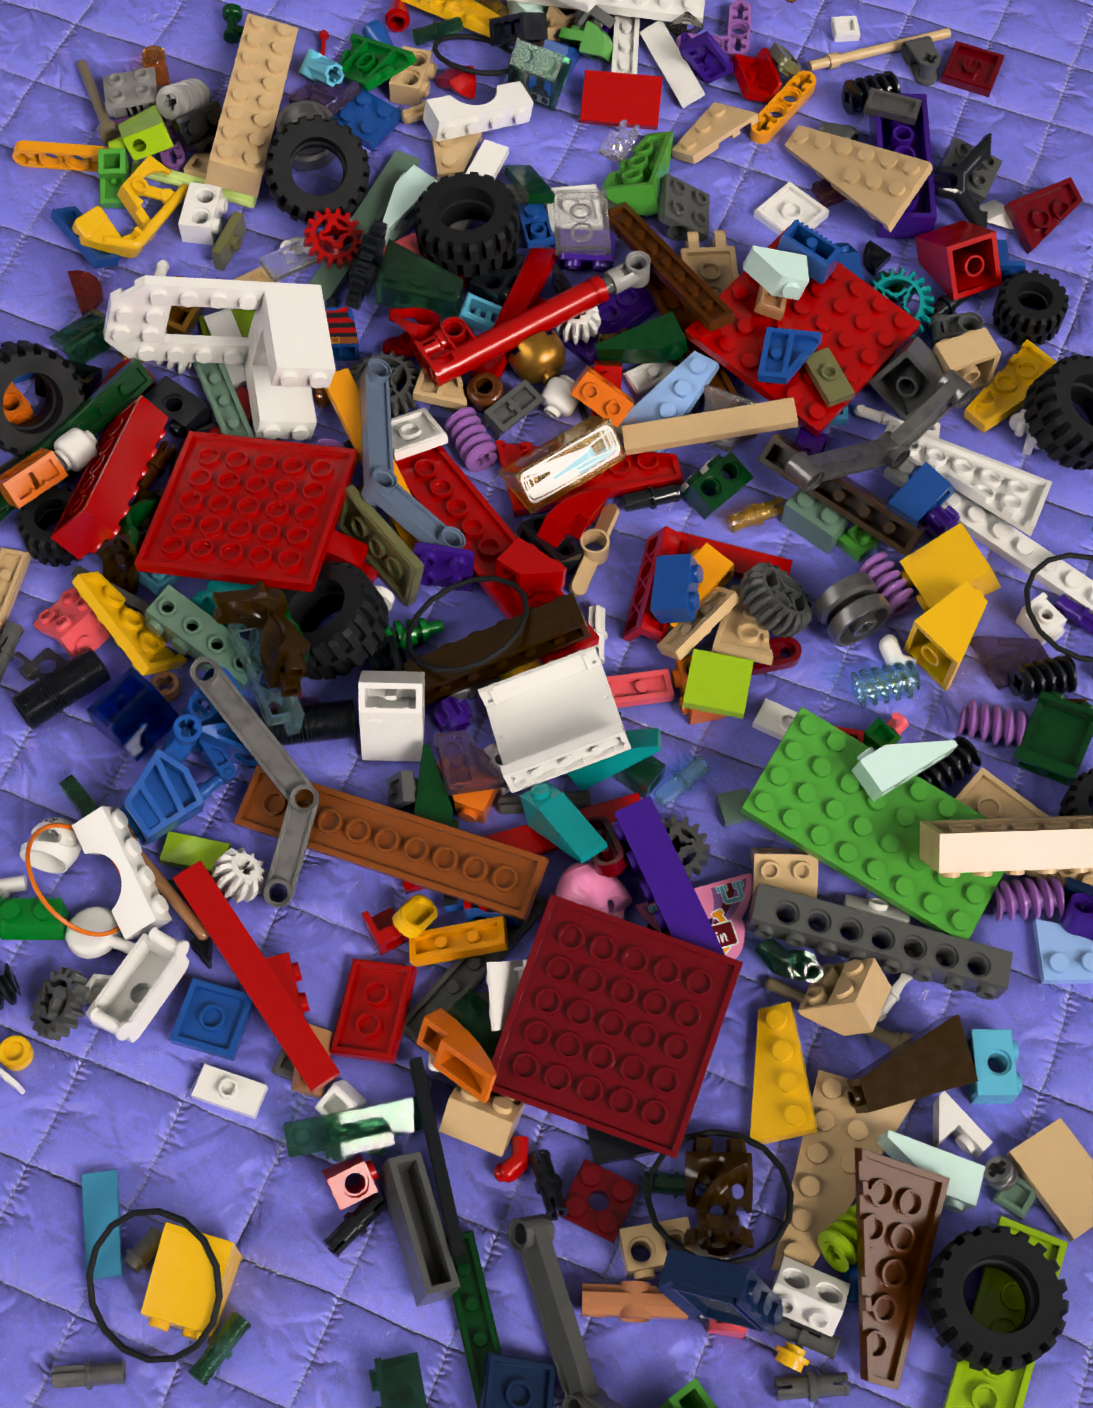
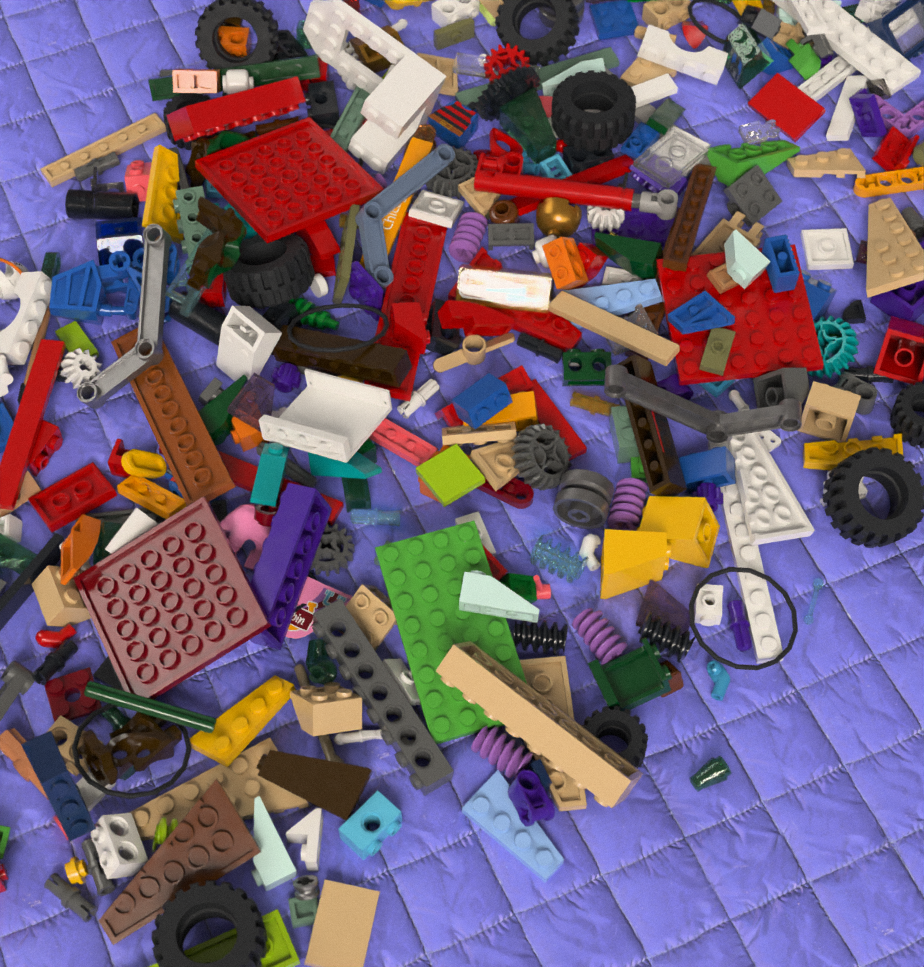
camera: 45 degrees right, 5 degrees down
none -> dark green axle [84,681,216,733]

